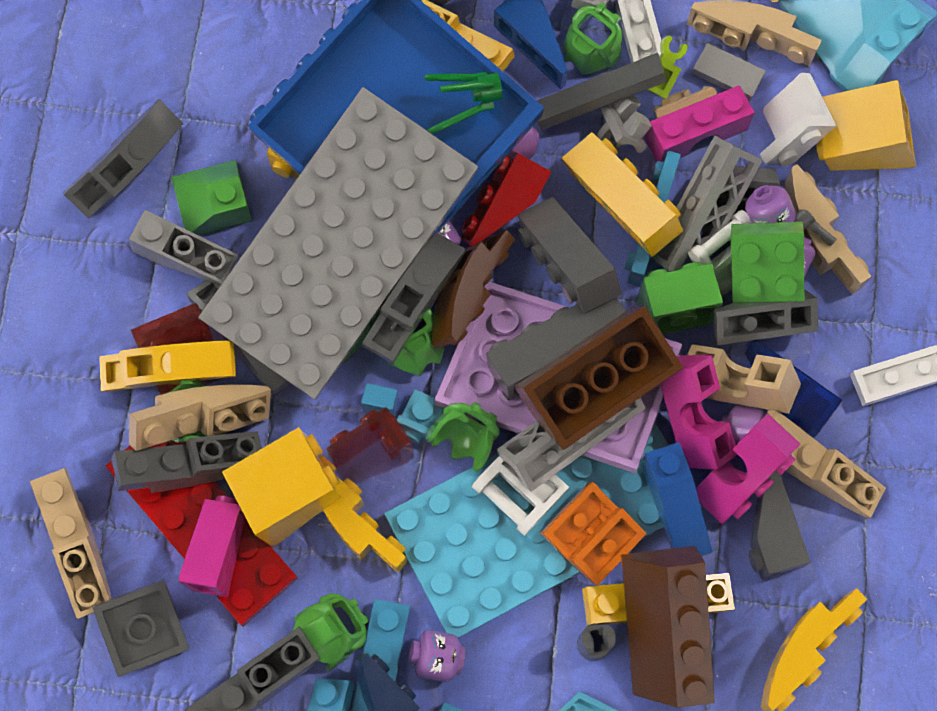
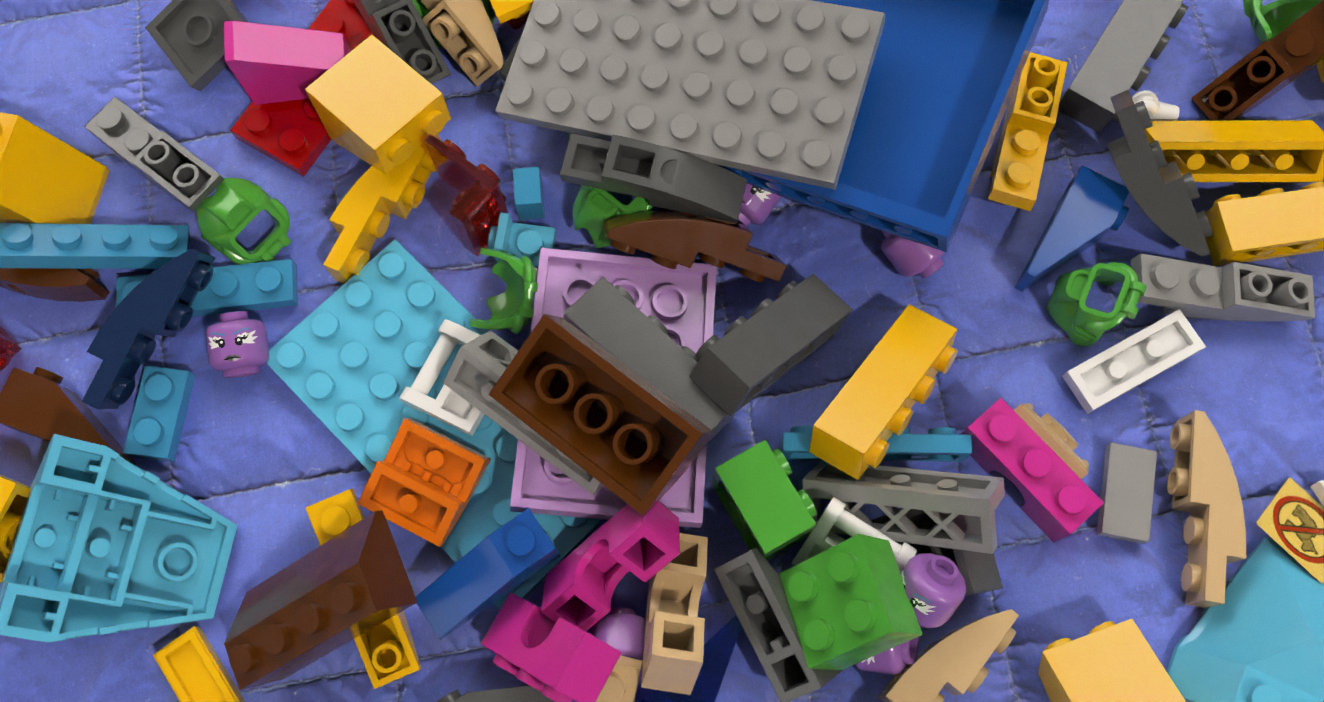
camera: 75 degrees right, 0 degrees up
green plant [424,71,503,134] -> none
red slope [461,151,551,246] -> none
dark grey tile [536,52,666,130] -> none
dark grey hinge [577,624,616,661] -> none
light grey hips [597,95,652,154] -> none
lime plate [647,35,688,99] -> none
white bracket [760,73,837,166] -> none
dark grey hand [794,209,837,245] -> none

